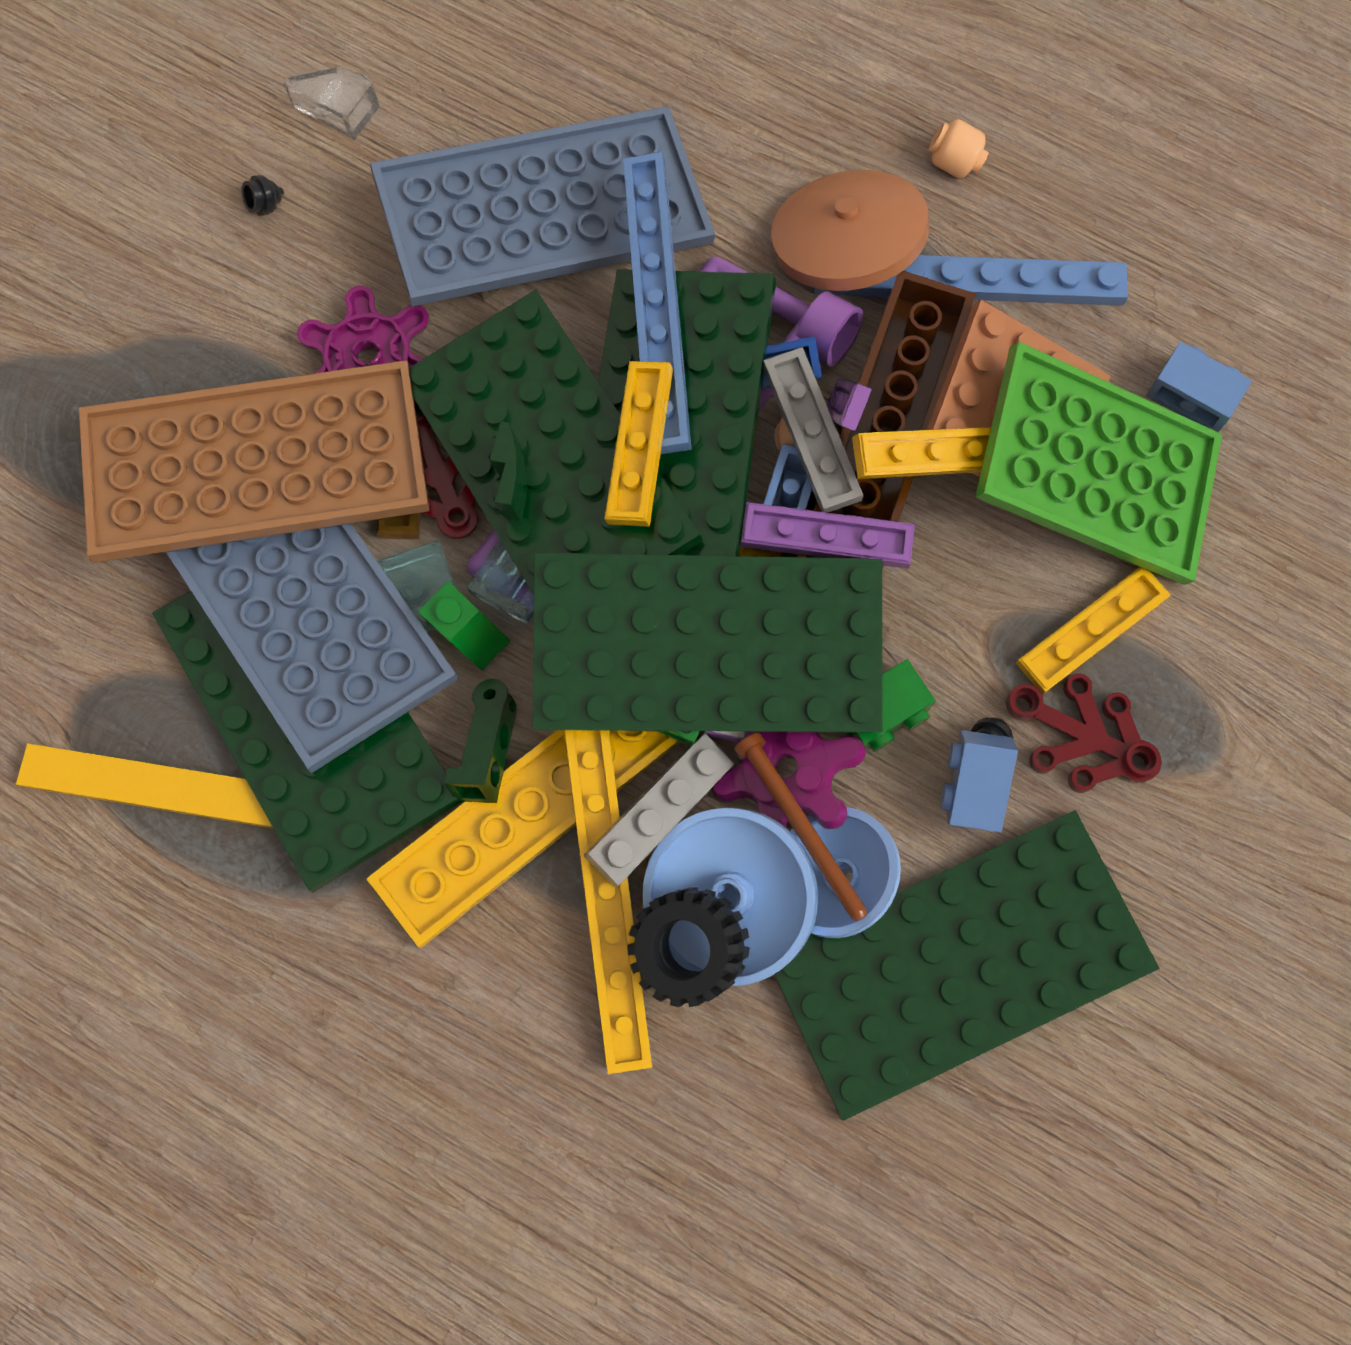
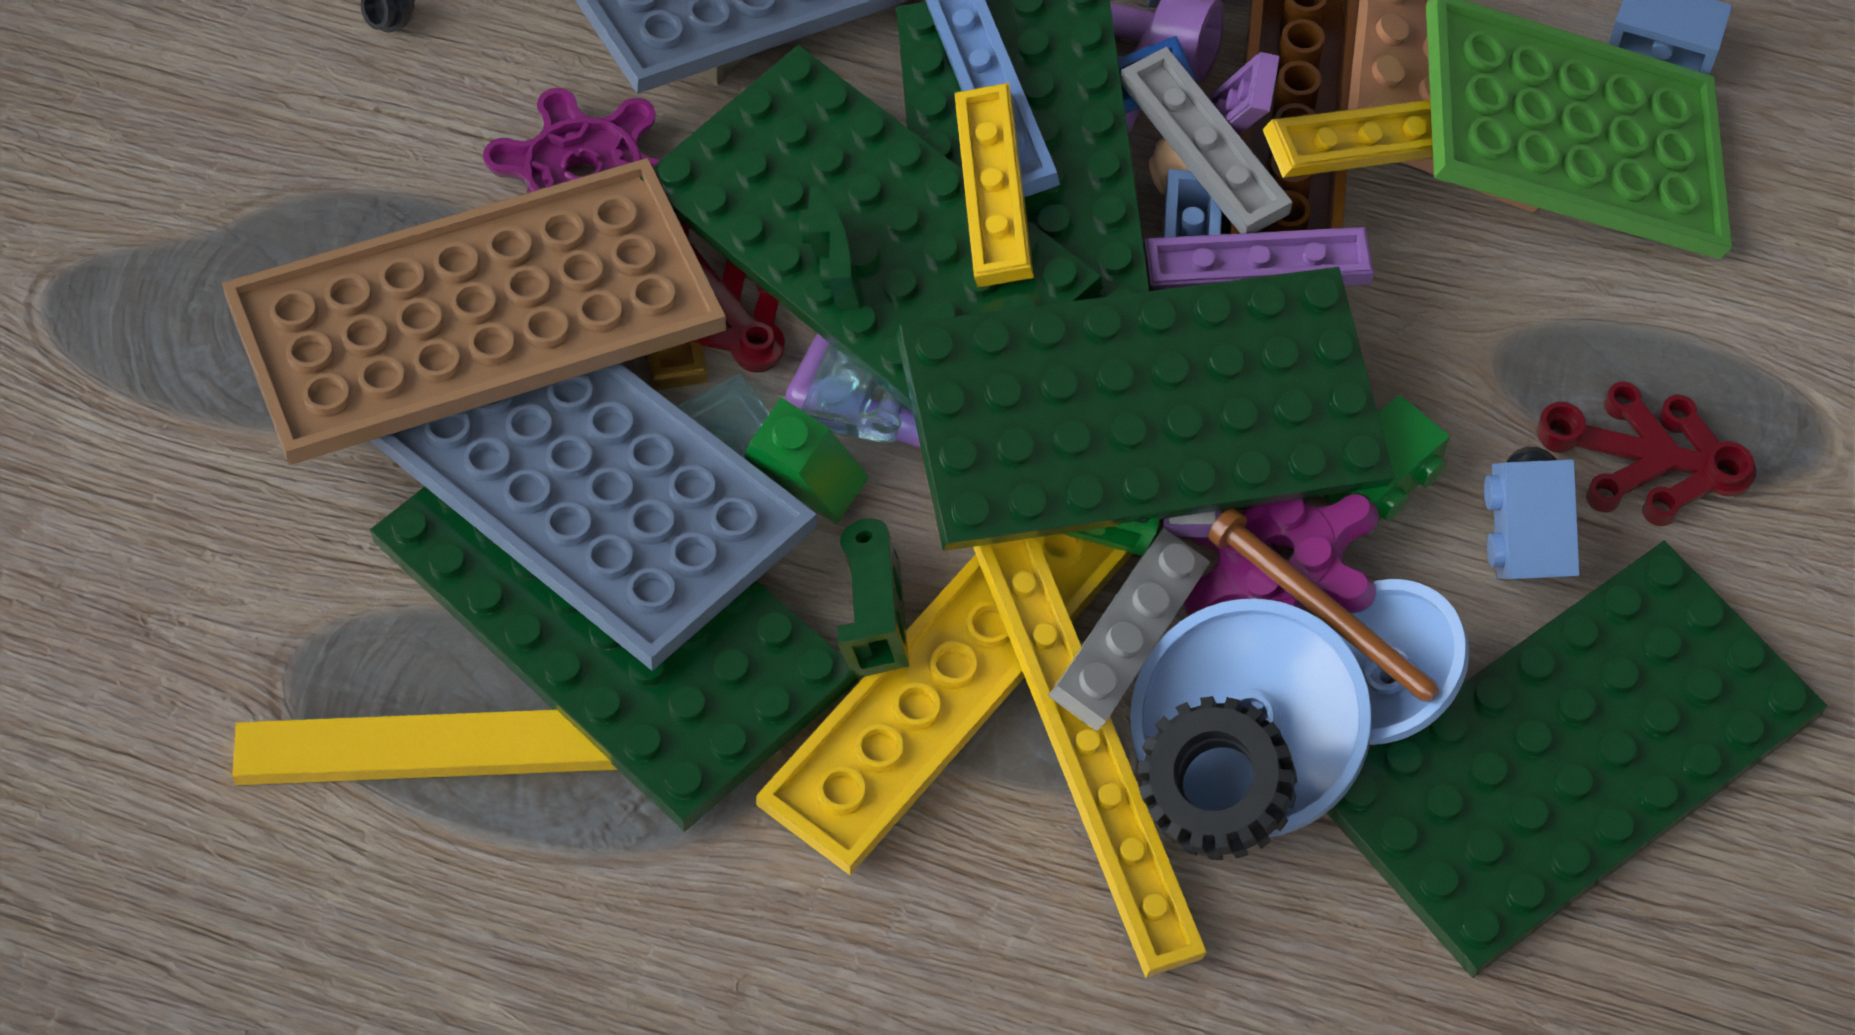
camera: 15 degrees left, 15 degrees down
yellow tile [1015,567,1171,695] -> none

